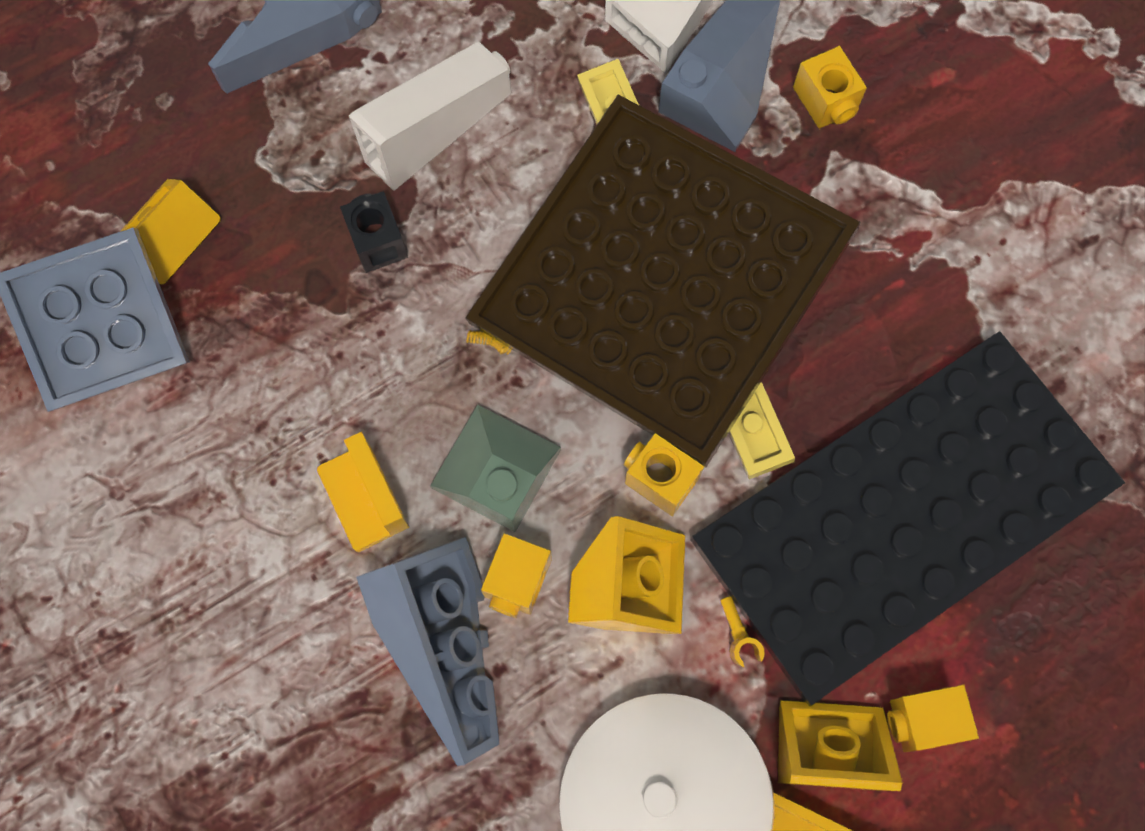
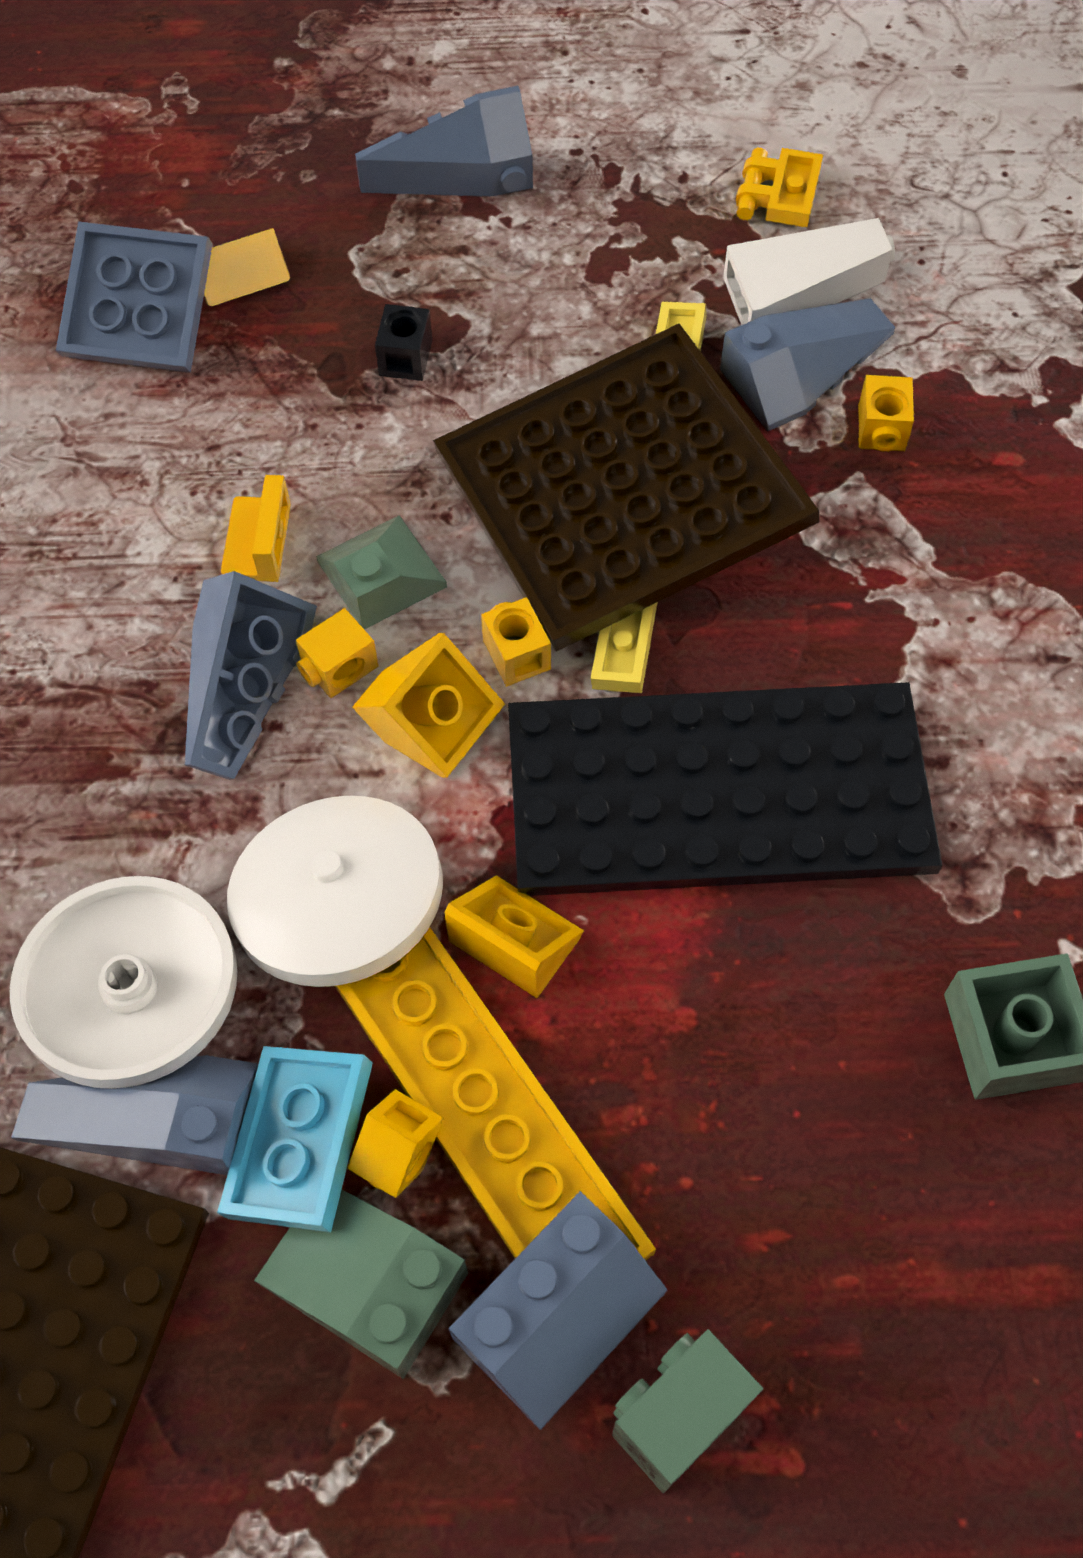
camera: 30 degrees right, 10 degrees down
white slope [349,41,511,191] -> none
yellow leg [466,330,511,355] -> none
yellow hand [720,596,765,667] -> none
yellow brick [887,685,979,752] -> none

